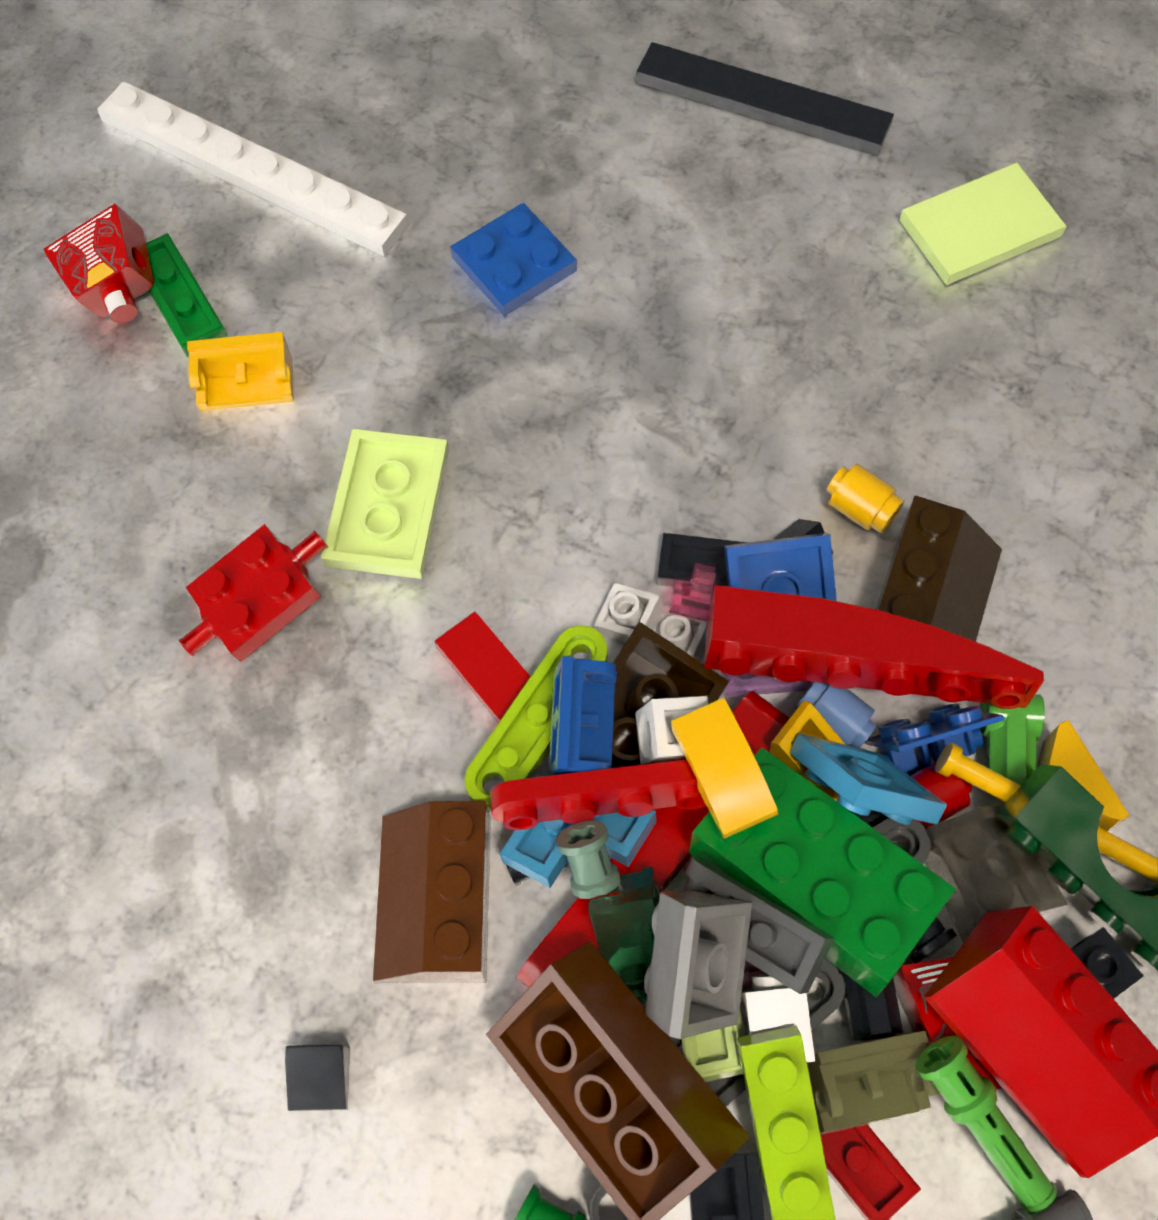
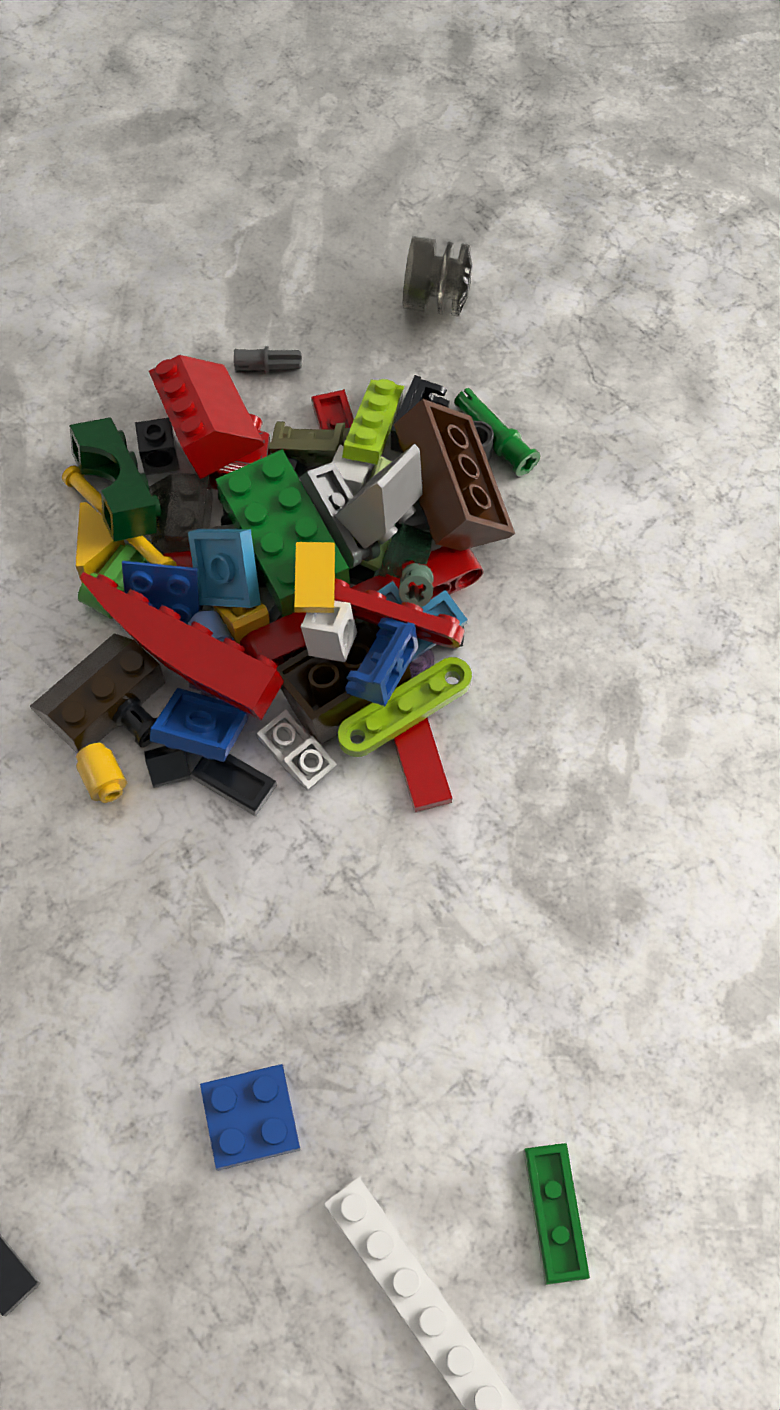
camera: 160 degrees left, 0 degrees up
red torso [44,203,154,323] -> none
red plate [179,524,329,662] -> none
yellow hinge [187,331,294,411] -> none
black slope [285,1045,350,1111] -> none
yellowish green plate [321,429,449,579] -> none
reddish brown slope [373,801,491,983] -> none
clear pink tile [669,562,716,622] -> none
bright green pin [915,1036,1057,1212] -> none
none -> black bush [113,697,157,747]

